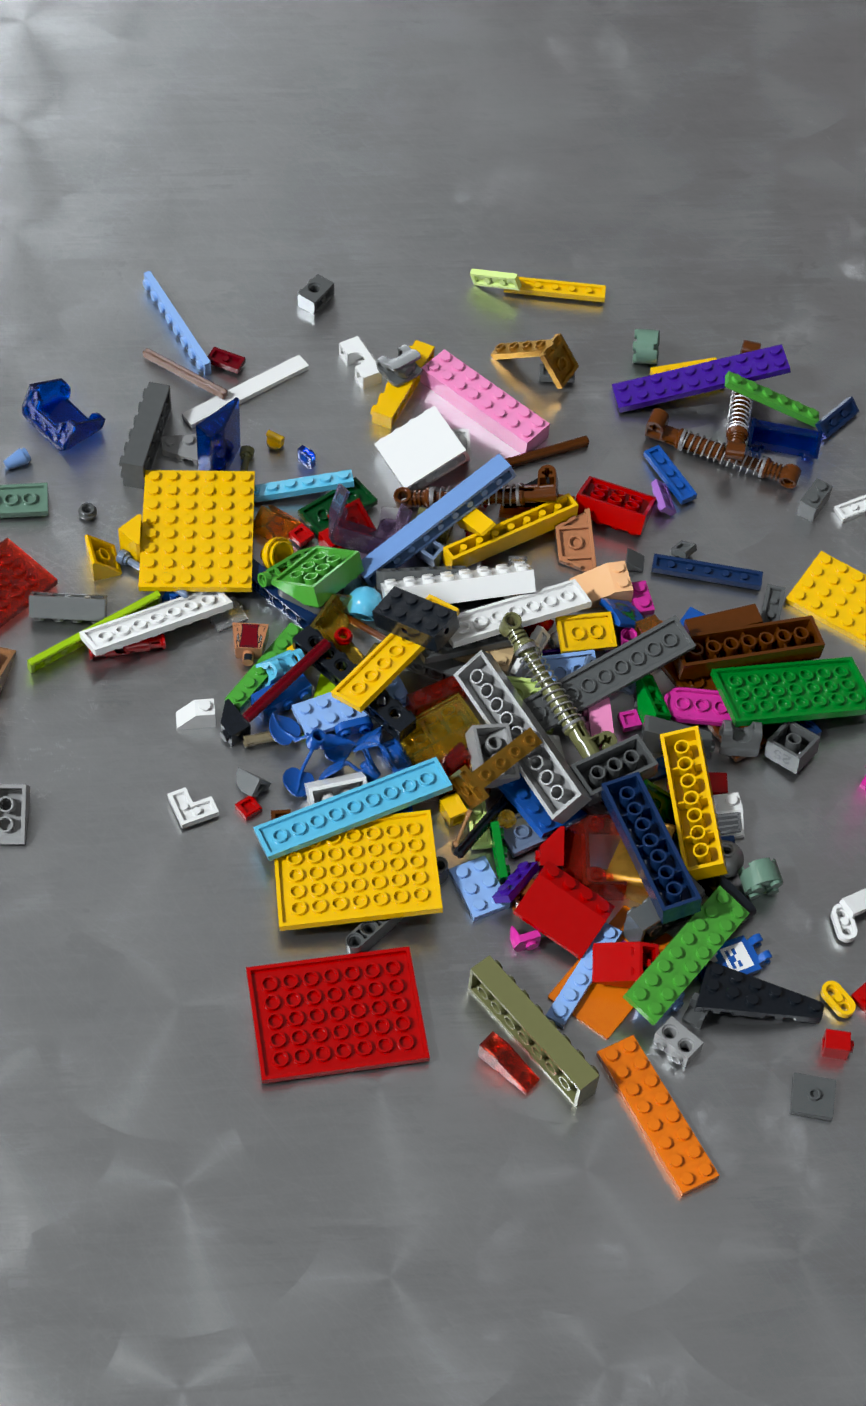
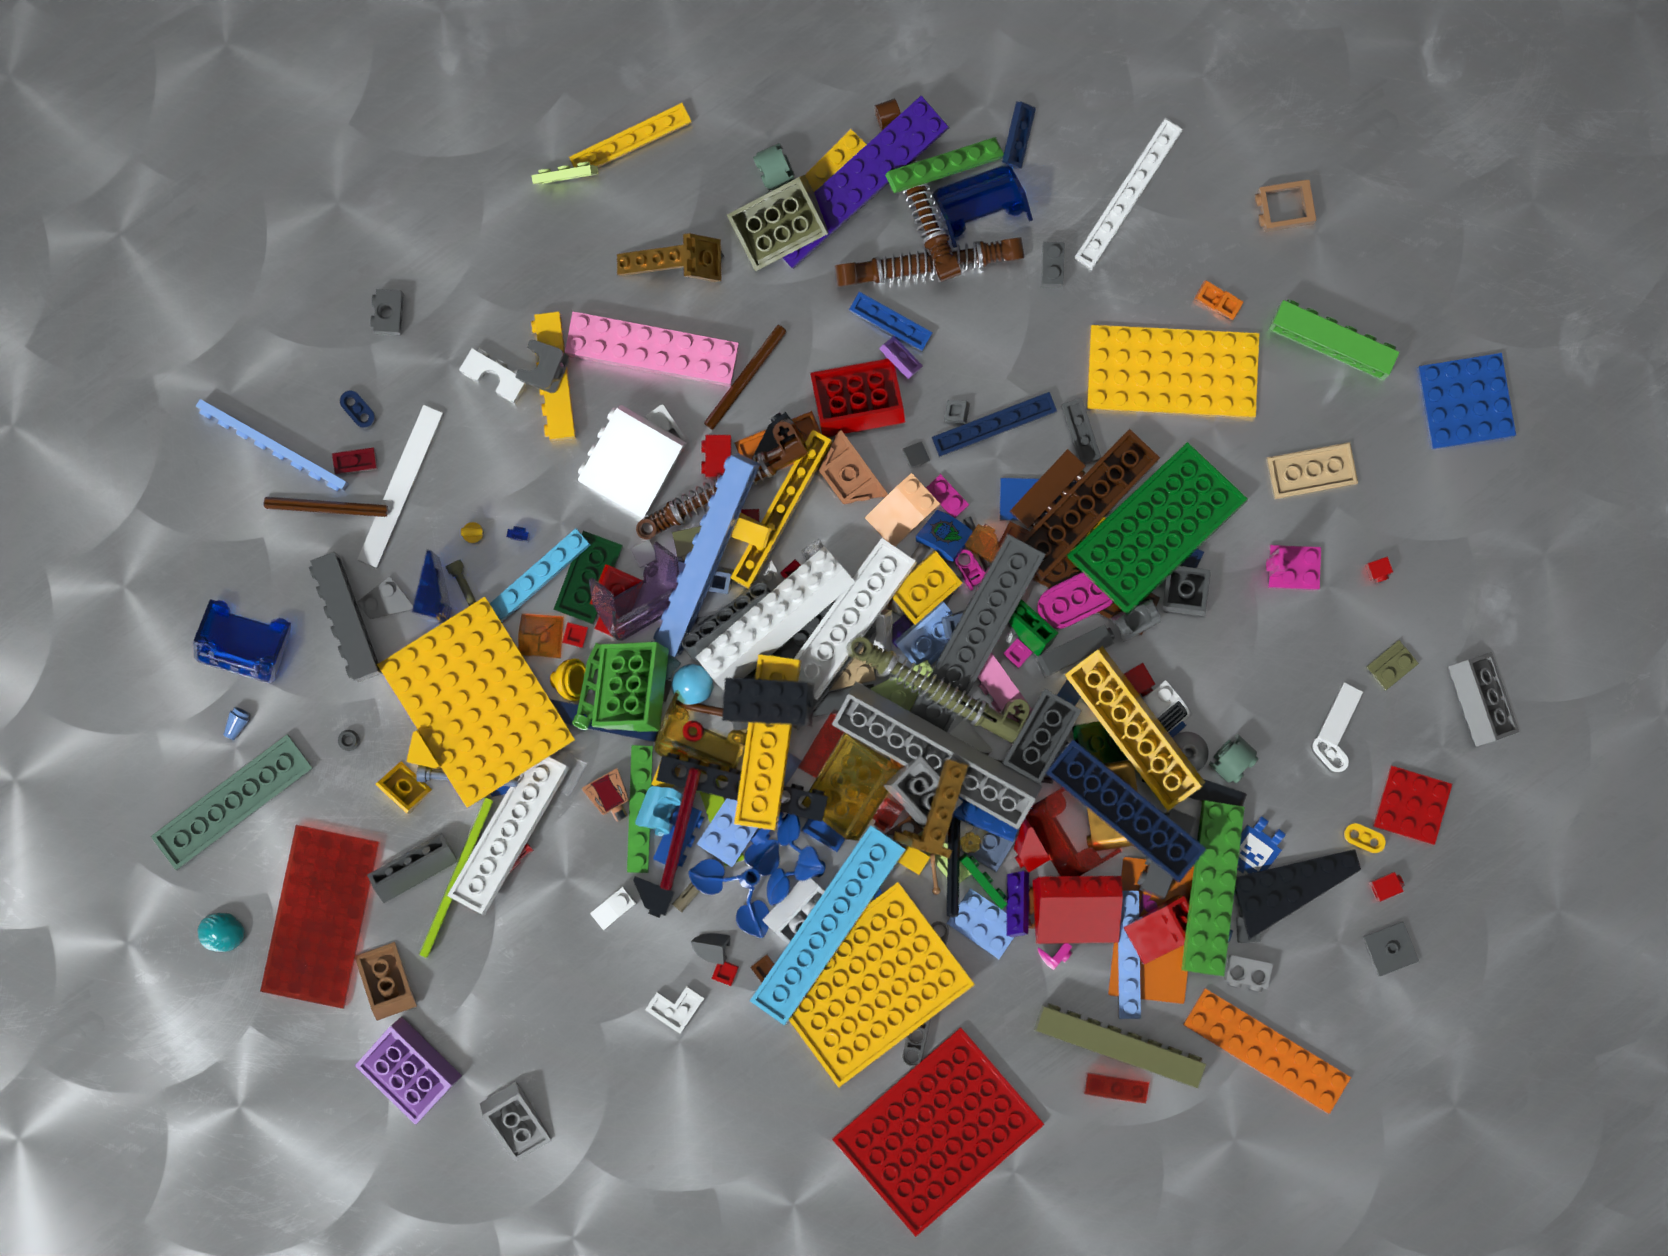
camera: 25 degrees left, 30 degrees up
none -> dark blue plate [340,391,375,428]
none -> olive slope [727,175,829,271]

